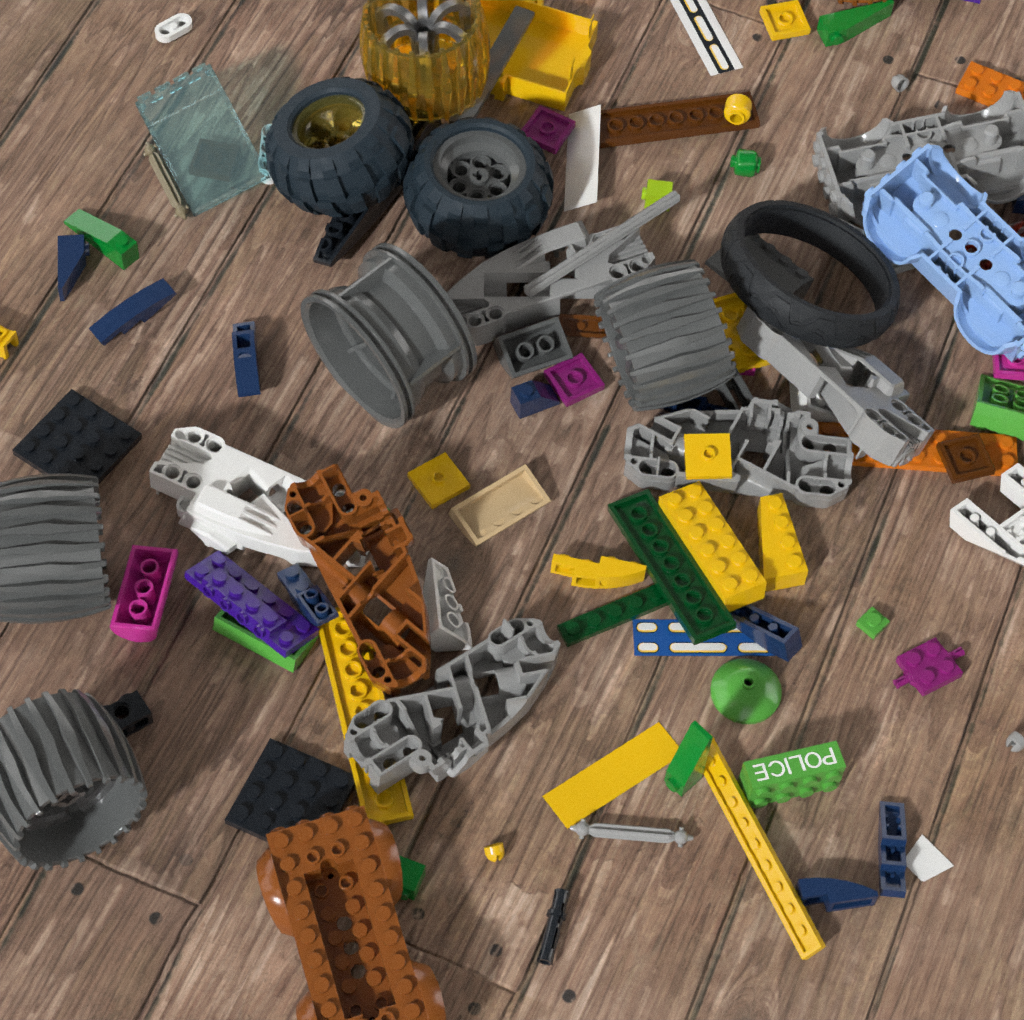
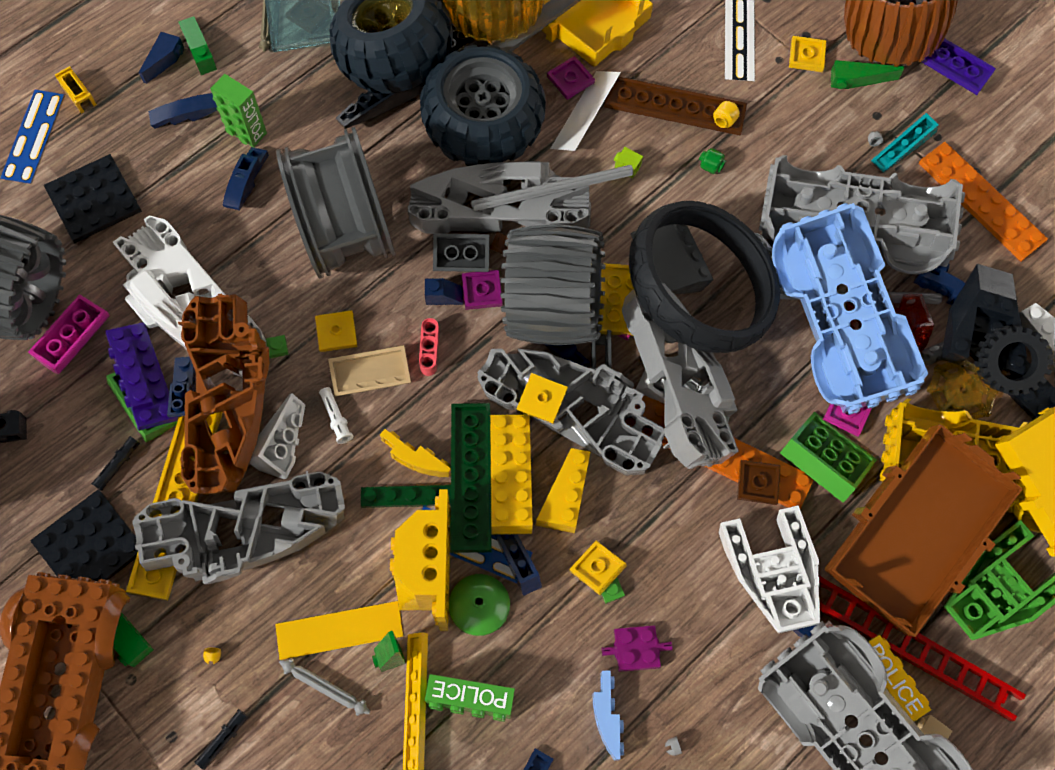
camera: 25 degrees right, 10 degrees up
none -> black pin [91,436,140,491]
none -> bright green brick [210,74,267,147]
none -> white pin [319,387,354,444]
none -> yellow wedge [390,489,451,631]
none -> coral beam [419,318,439,376]
none -> yellow plate [569,540,627,595]
none -> light blue slope [592,671,624,761]
none -> teal slope [871,113,939,173]

